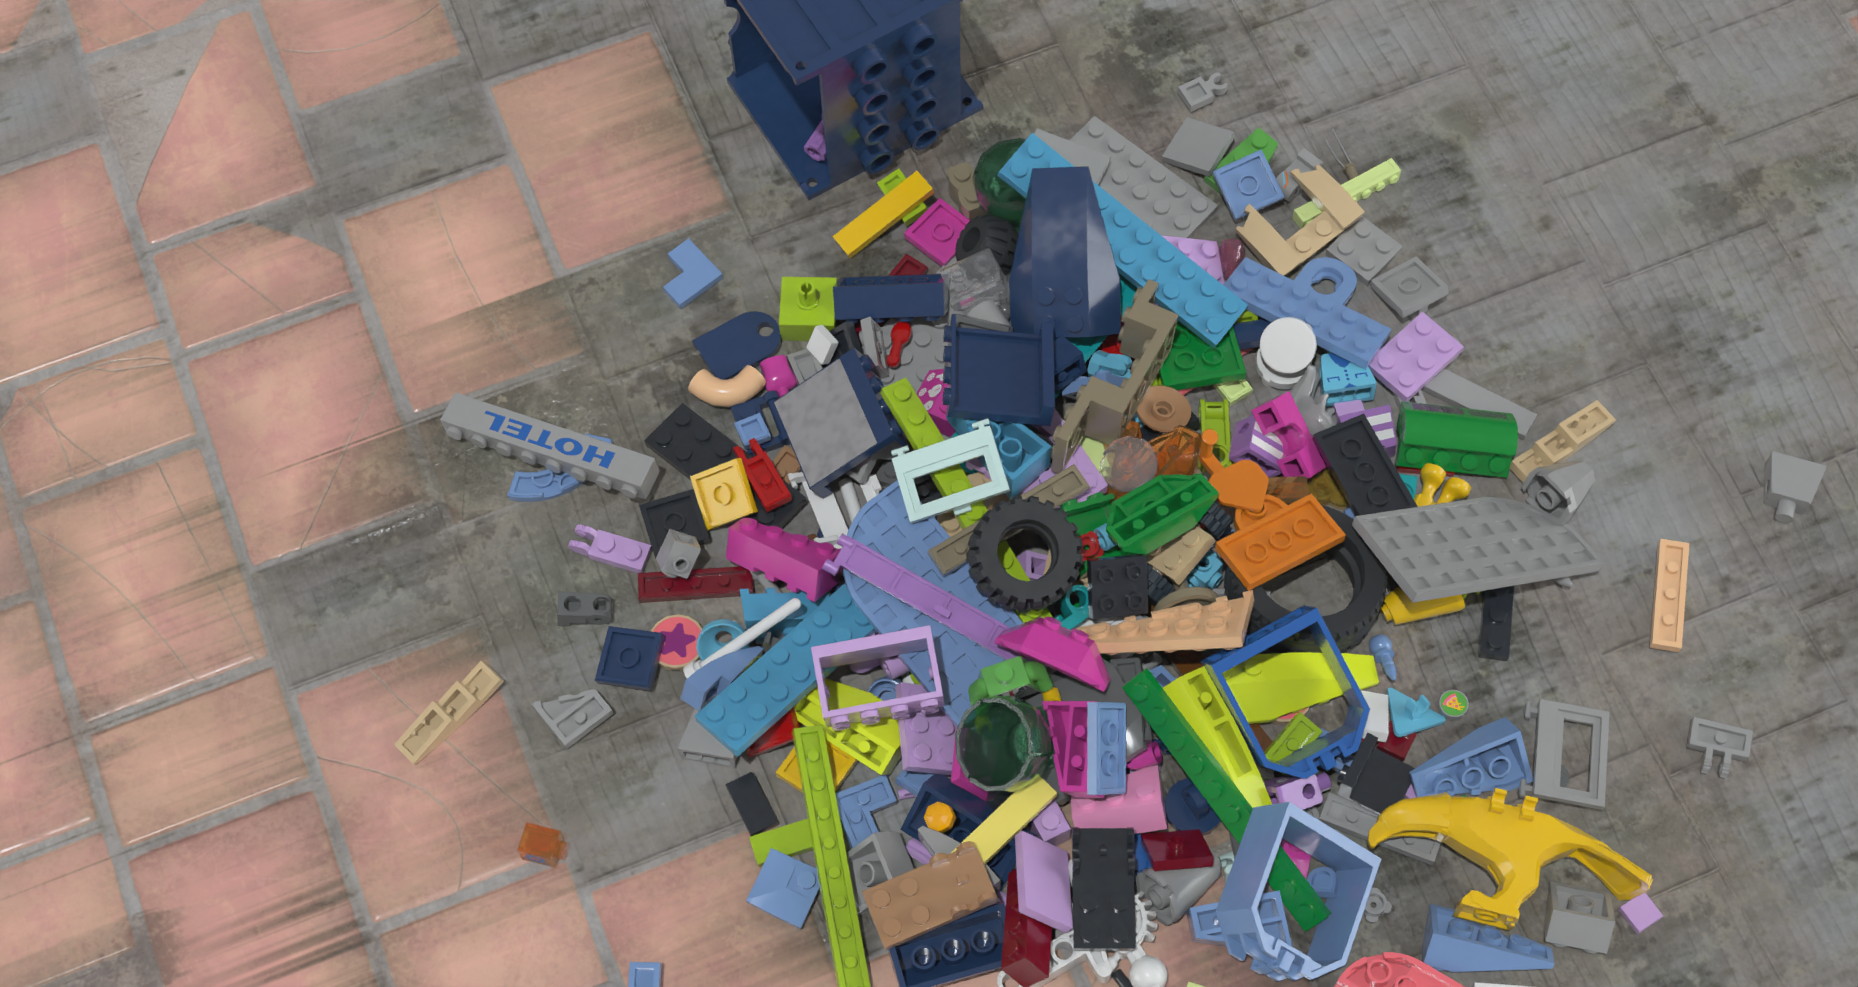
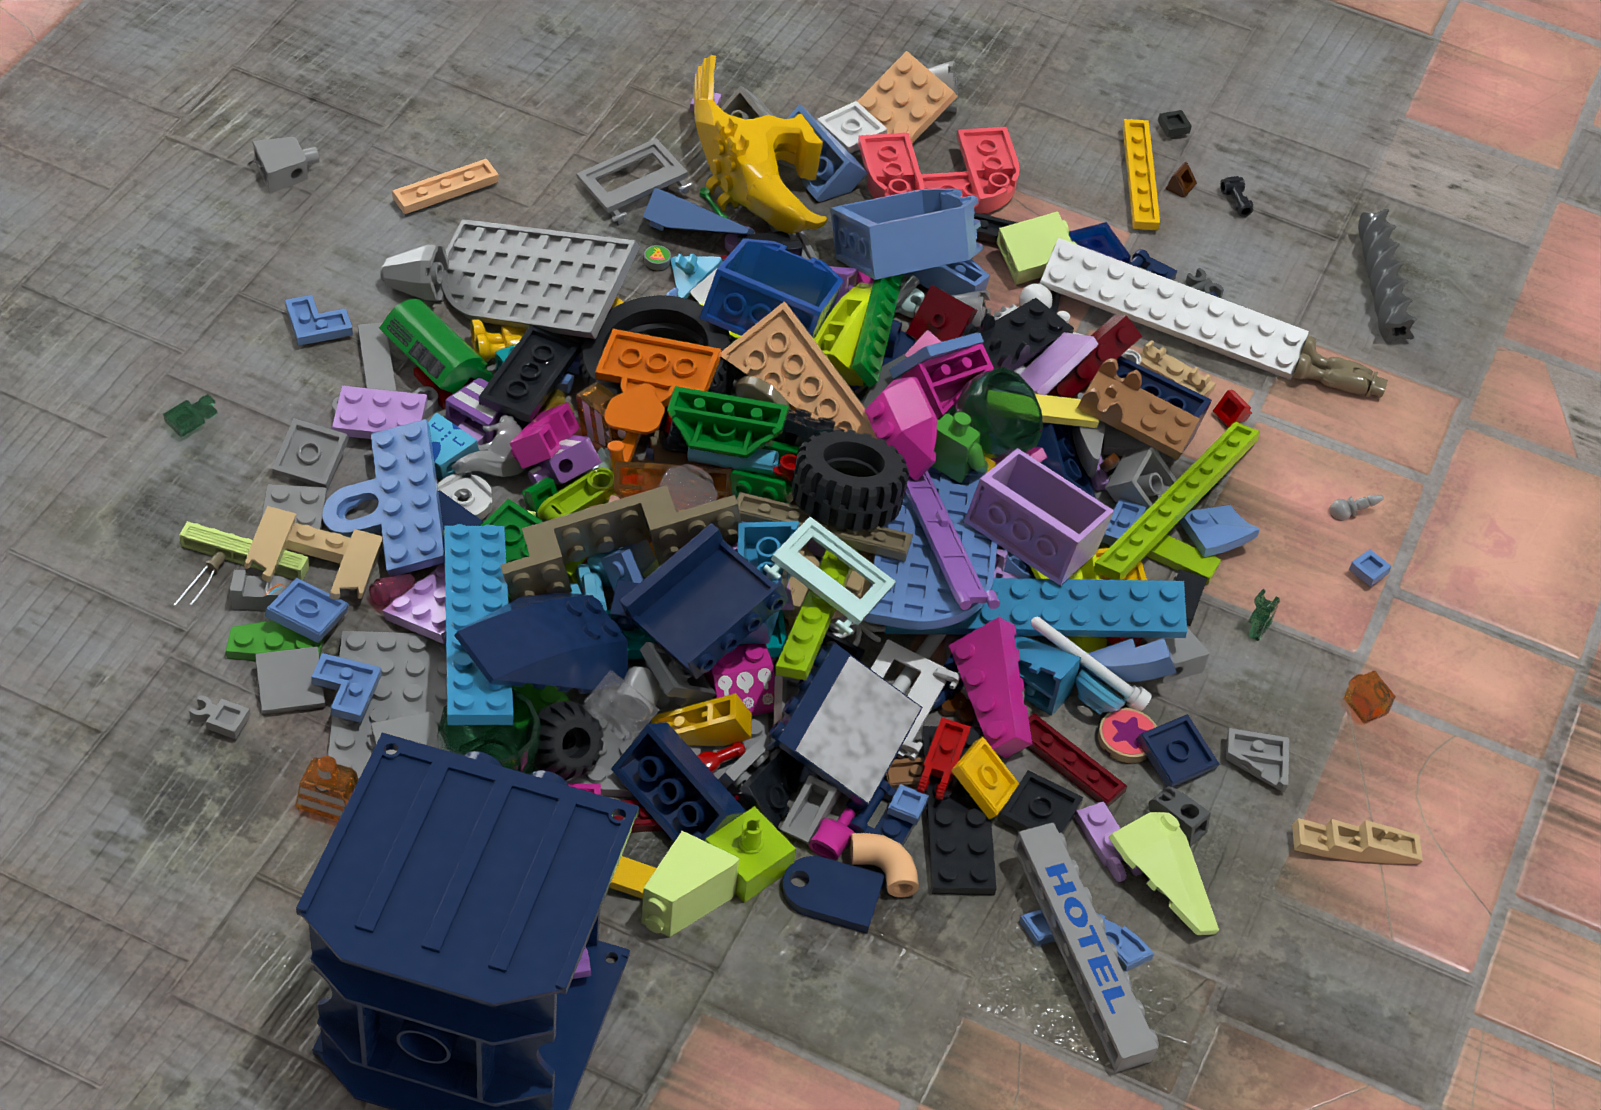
camera: 140 degrees left, 15 degrees down
light grey brick [656,529,701,579] -> none
medium blue tile [663,238,723,309] -> none
white tile [806,325,839,365] -> none
light orange tile [924,802,956,833] -> none
white tile [1260,317,1317,373] -> none
tan slope [1510,400,1616,483] -> none
light grey hinge [1687,717,1753,778] -> none
none -> clear green plate [163,394,218,438]
none -> medium blue plate [285,295,353,346]
none -> clear orange torso [296,756,359,821]
none -> medium blue plate [311,653,382,723]
none -> green tile [522,477,557,518]
none -> yellowish green slope [641,831,739,937]
none -> yellow slope [651,693,752,746]
none -> reddish brown piece [1099,453,1120,472]
none -> yellowish green wedge [1108,812,1219,935]
none -> clear green plate [1248,589,1280,641]

